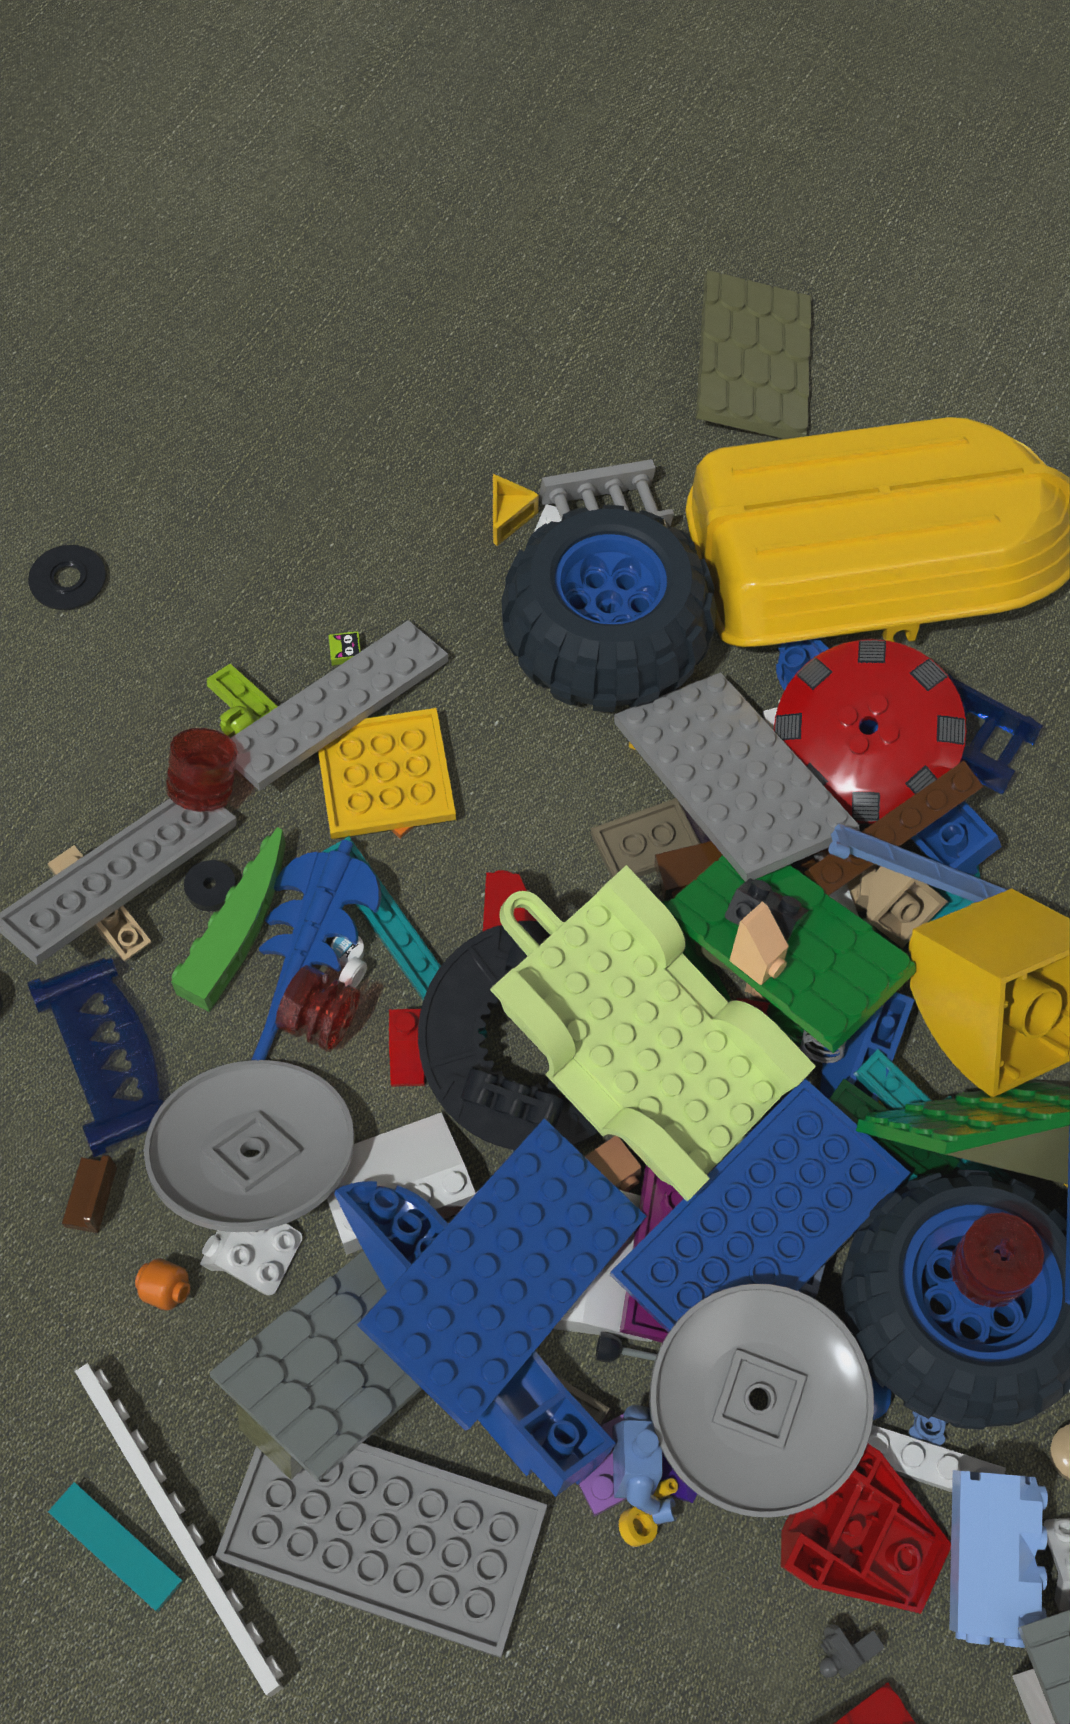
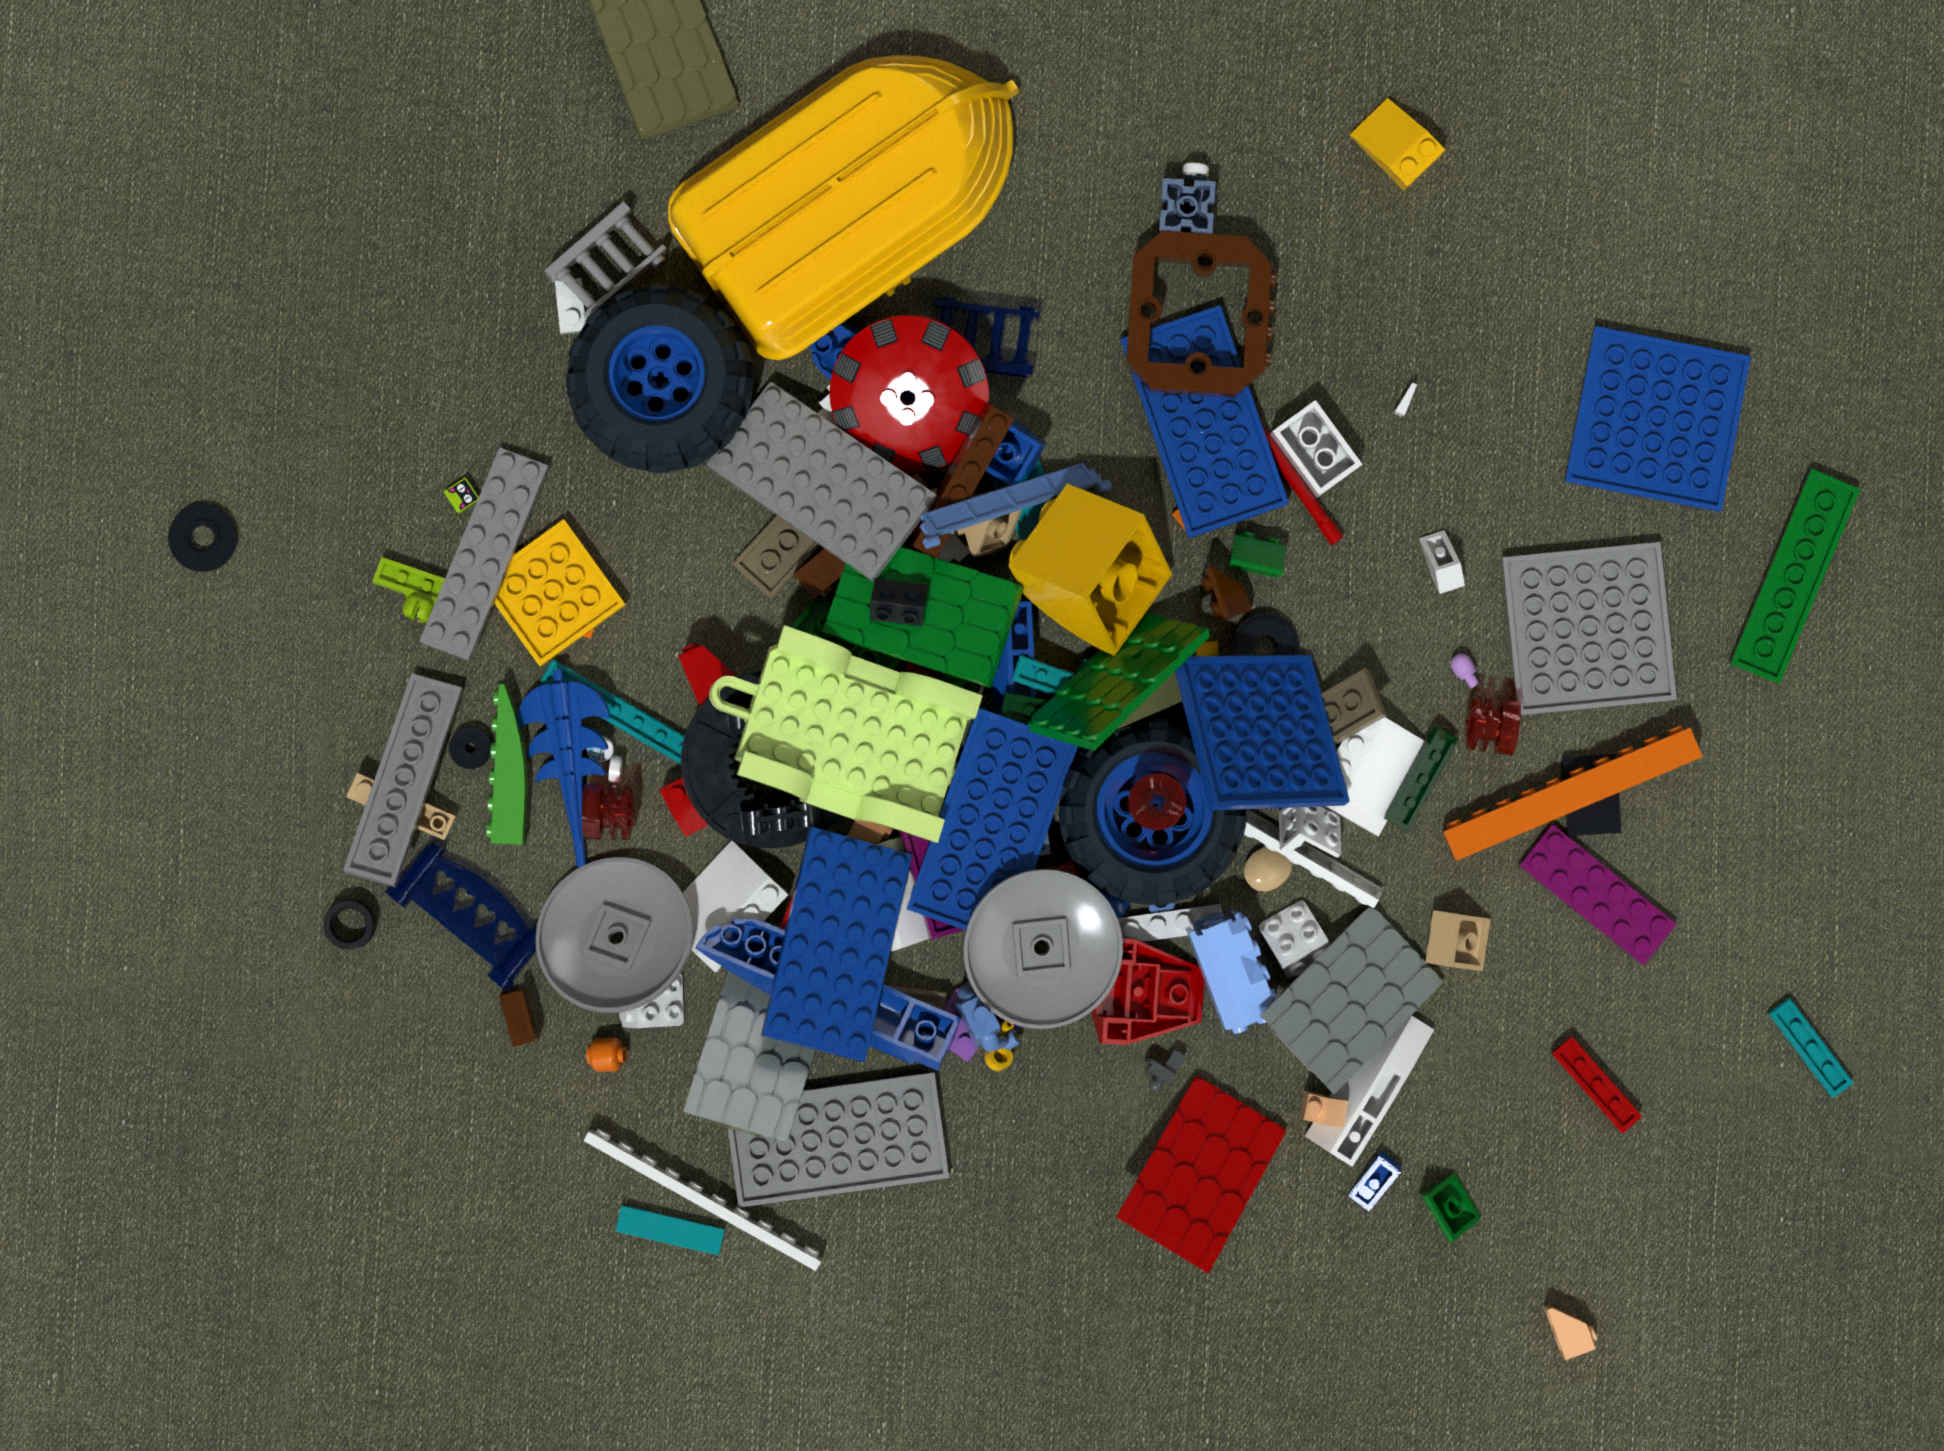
camera: 20 degrees left, 25 degrees up
clear red wheel [166,728,238,812] -> none
yellow slope [493,474,539,546] -> none
black hinge [595,1332,657,1363] -> none
light nougat slope [729,902,789,985] -> none

